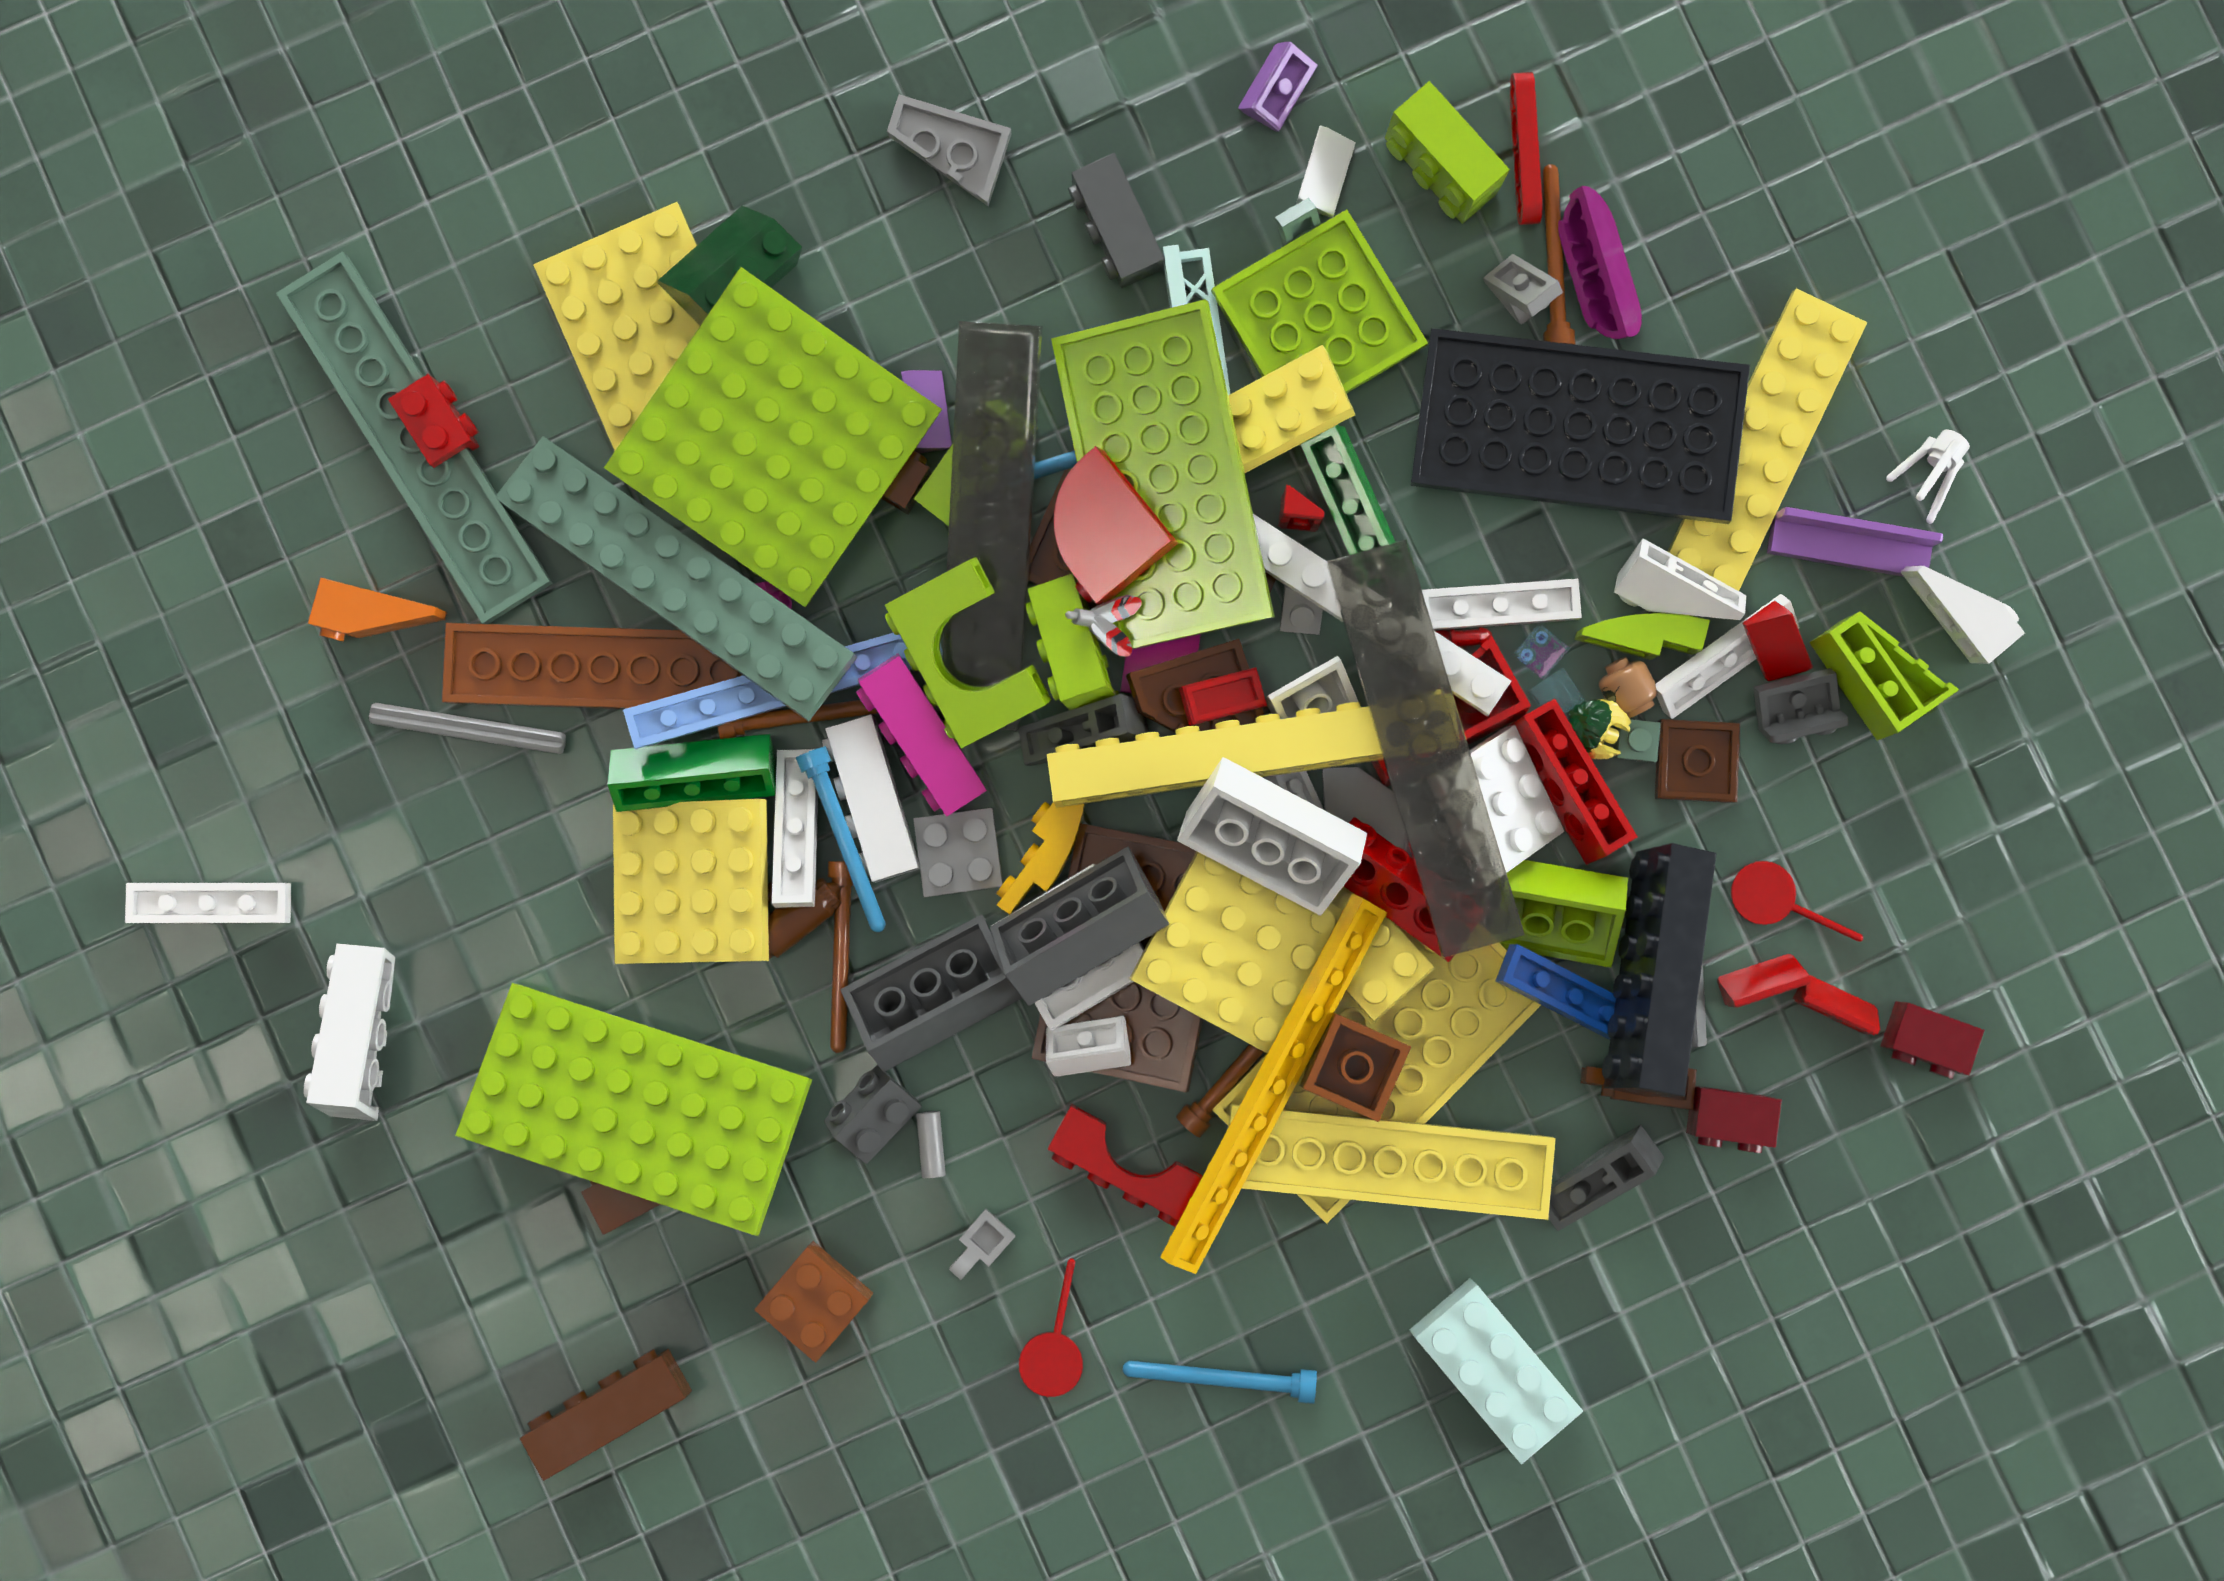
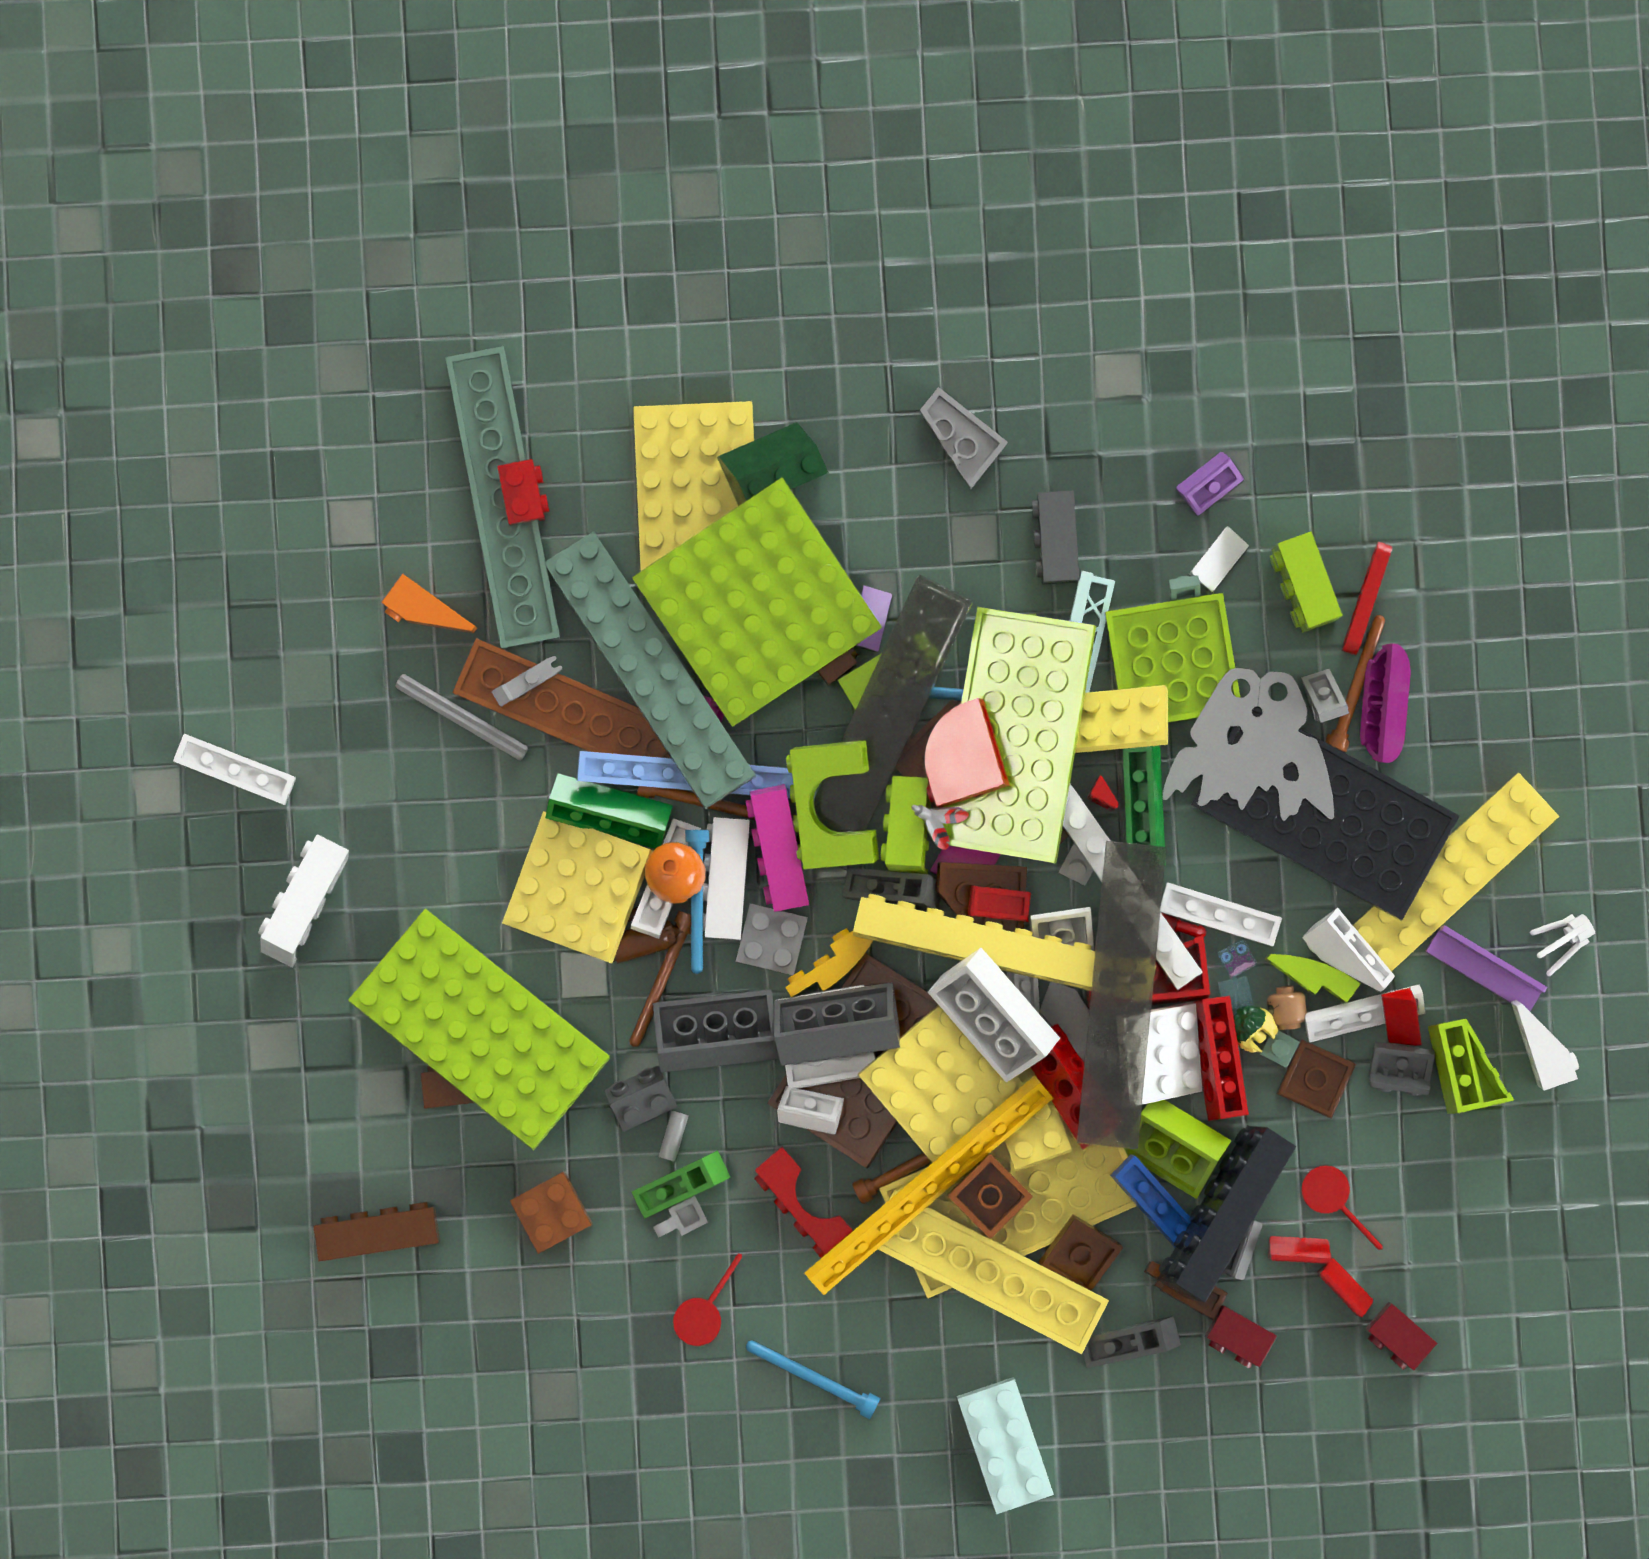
camera: 15 degrees right, 0 degrees up
none -> light grey piece [492,656,562,707]
none -> bright green slope [632,1150,731,1219]
none -> orange cylinder [645,842,705,903]
none -> reddish brown plate [1038,1214,1123,1291]
none -> light grey piece [1163,668,1334,821]

